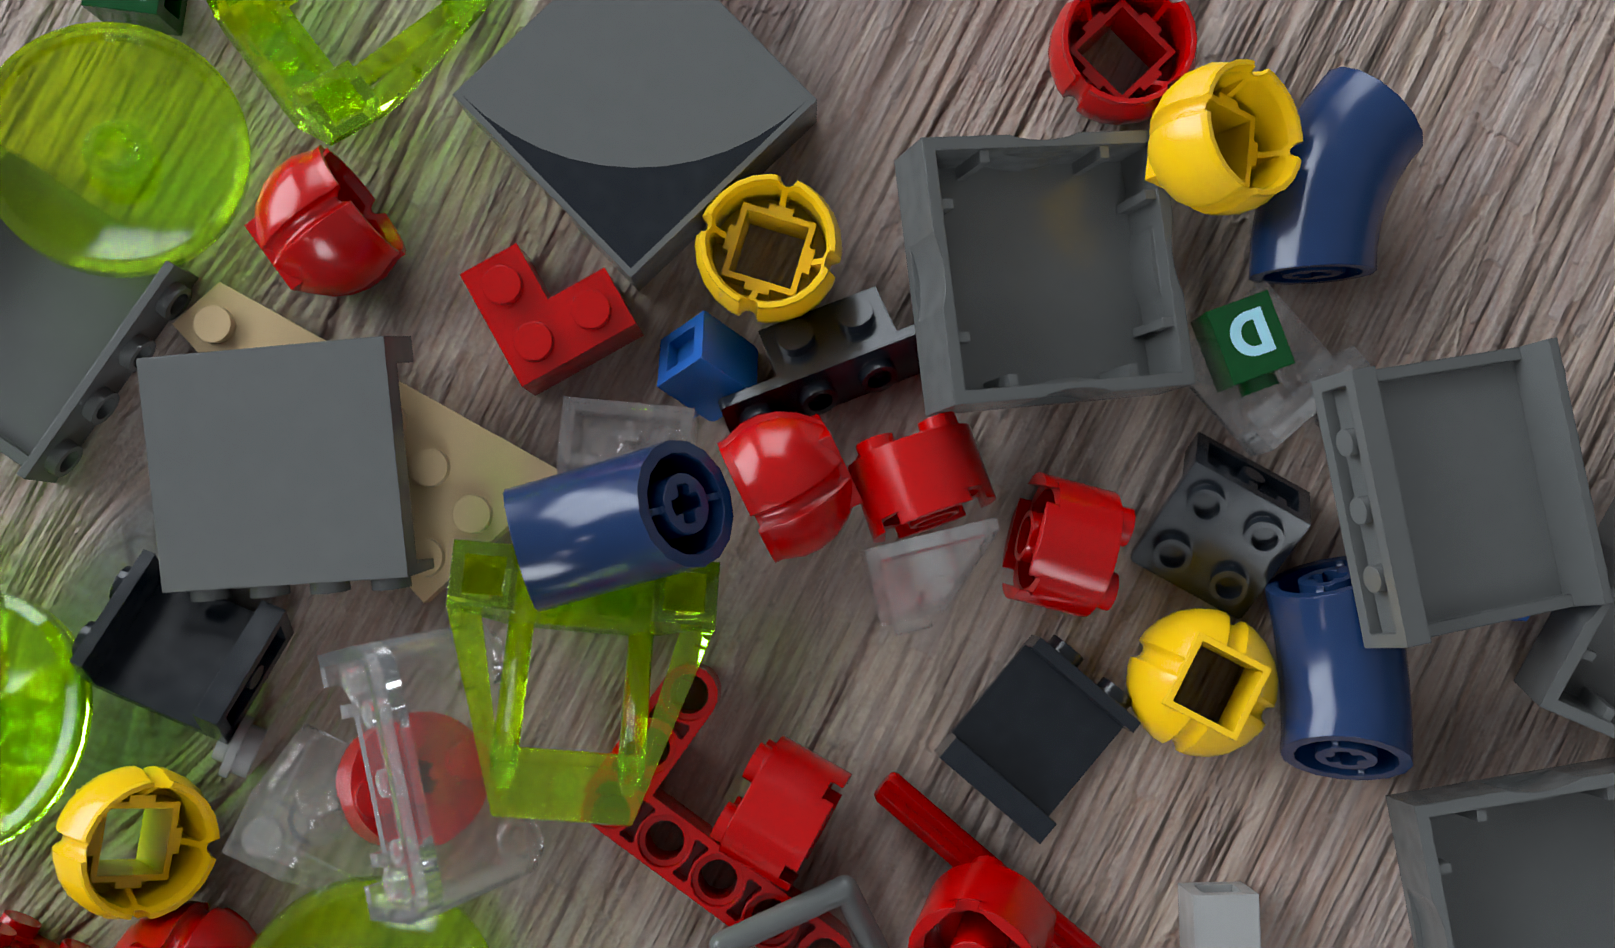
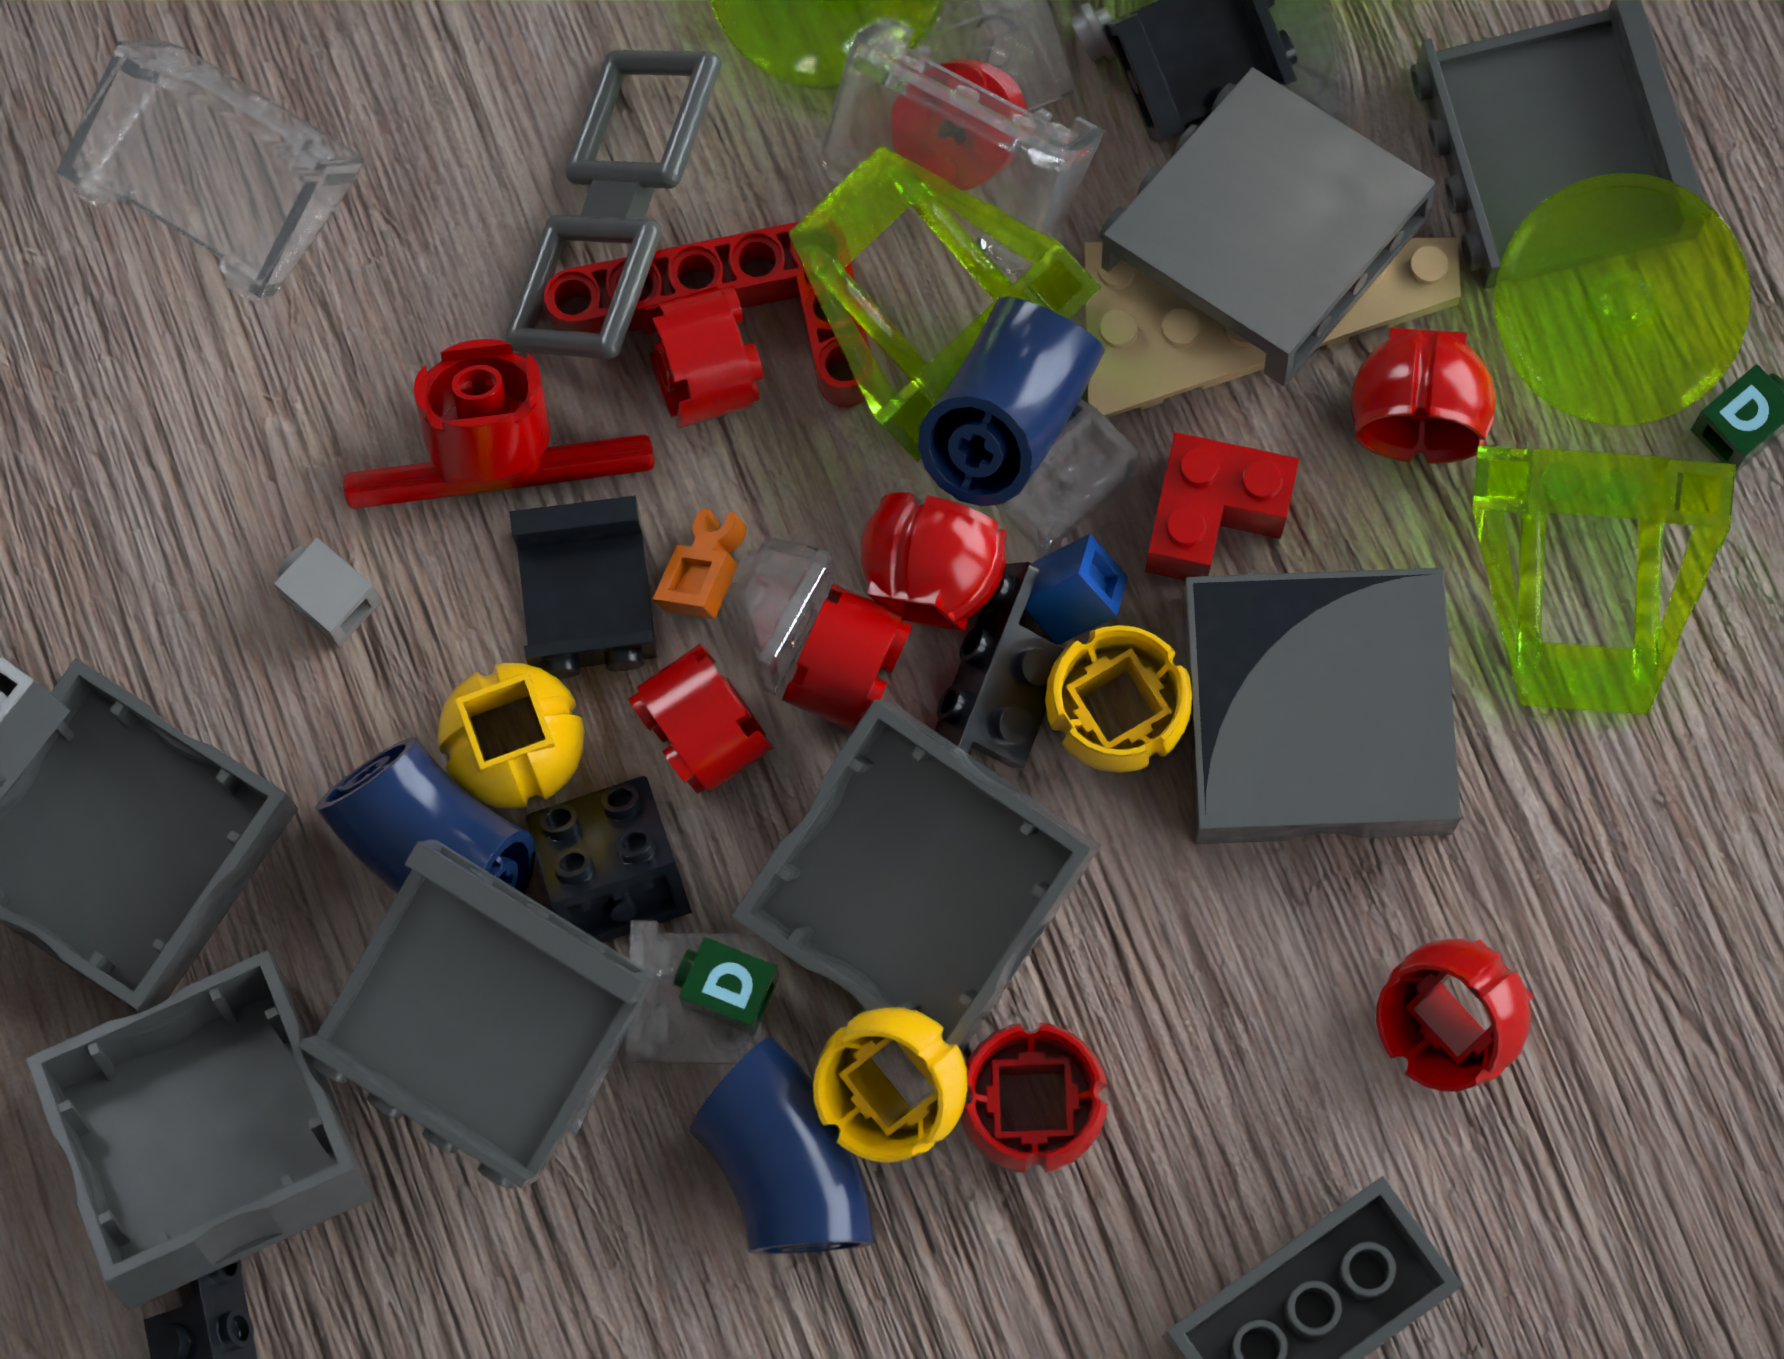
camera: 135 degrees right, 10 degrees down
none -> orange plate [652,508,747,619]

